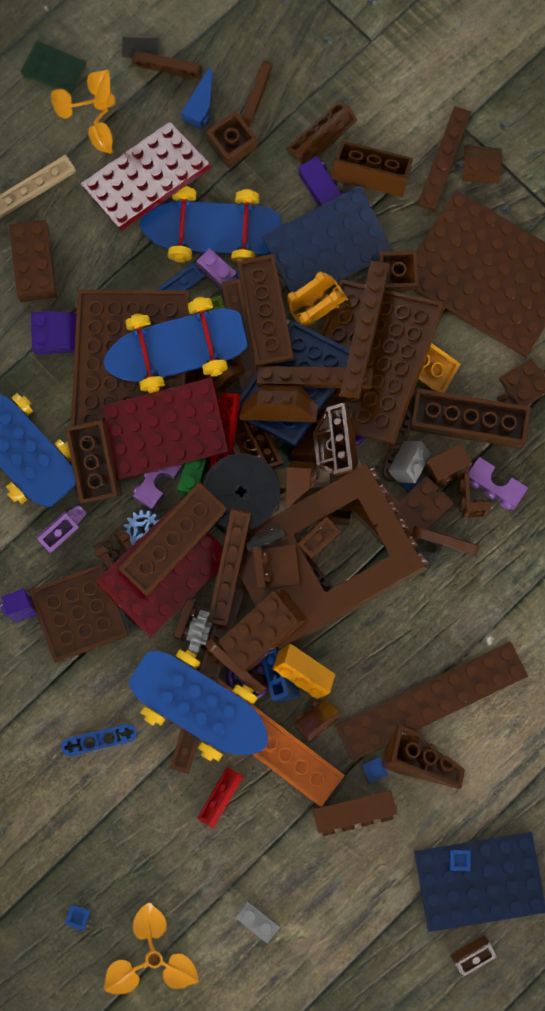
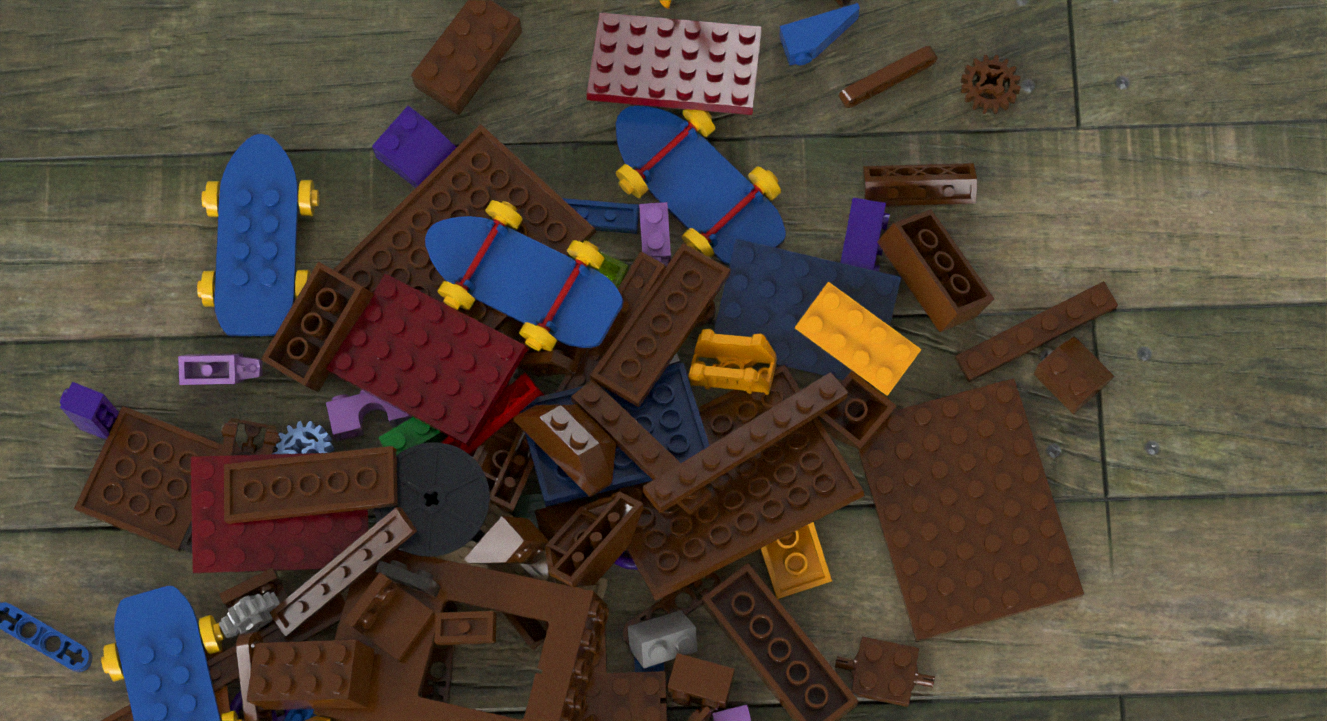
camera: 45 degrees right, 5 degrees down
reddish brown brick [206,111,258,168] -> none
none -> light orange brick [795,282,922,396]
none -> reddish brown gear [960,54,1021,114]

